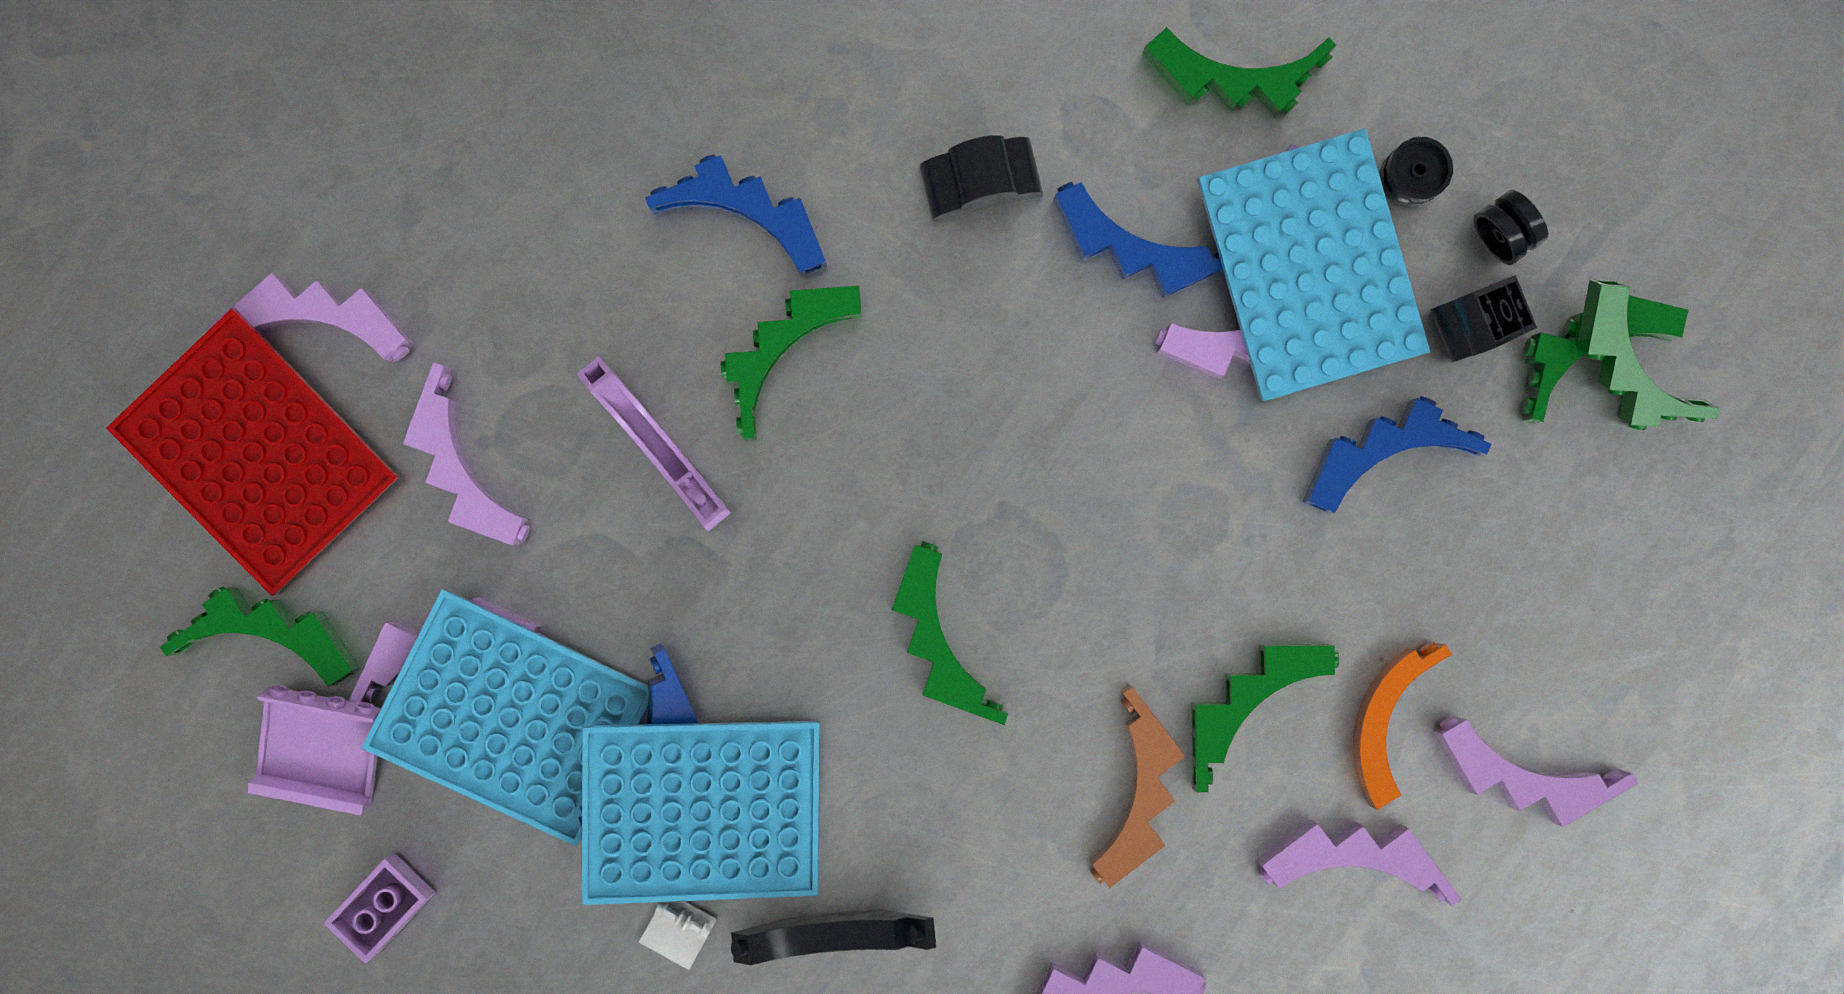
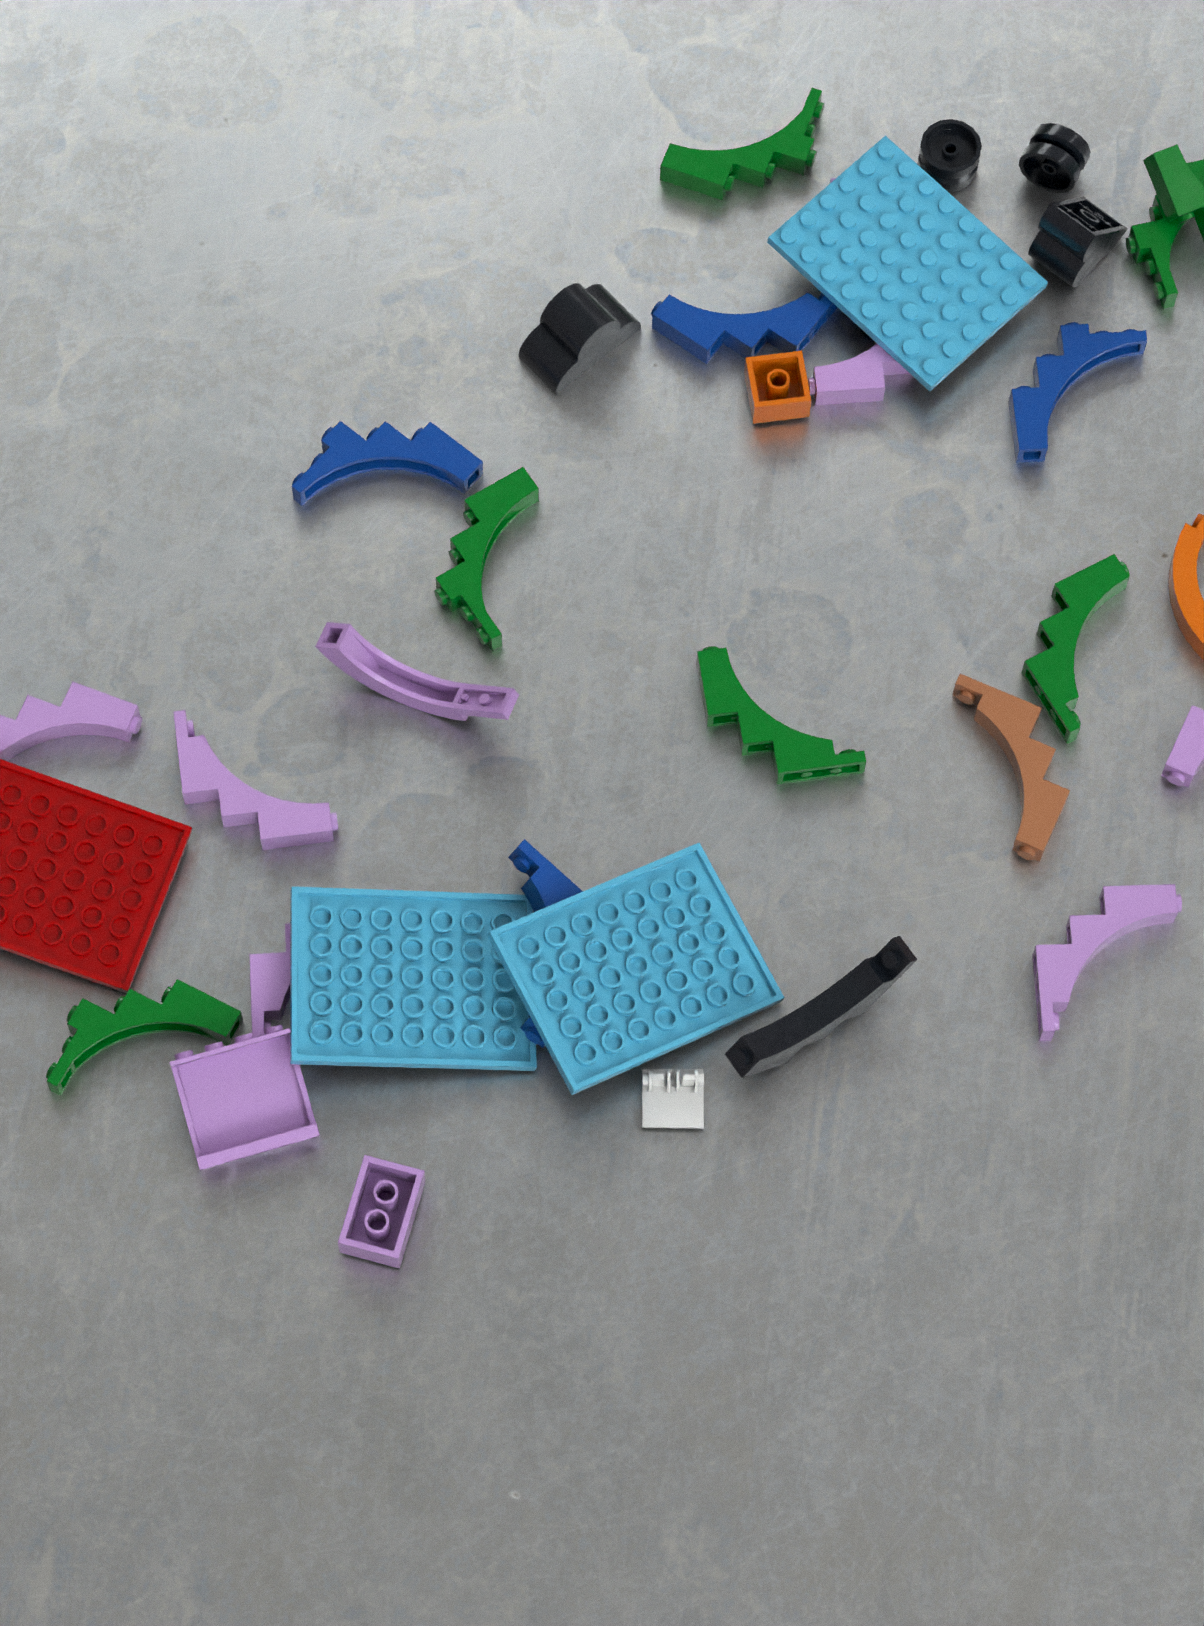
camera: 25 degrees left, 20 degrees down
none -> orange brick [744,350,811,424]

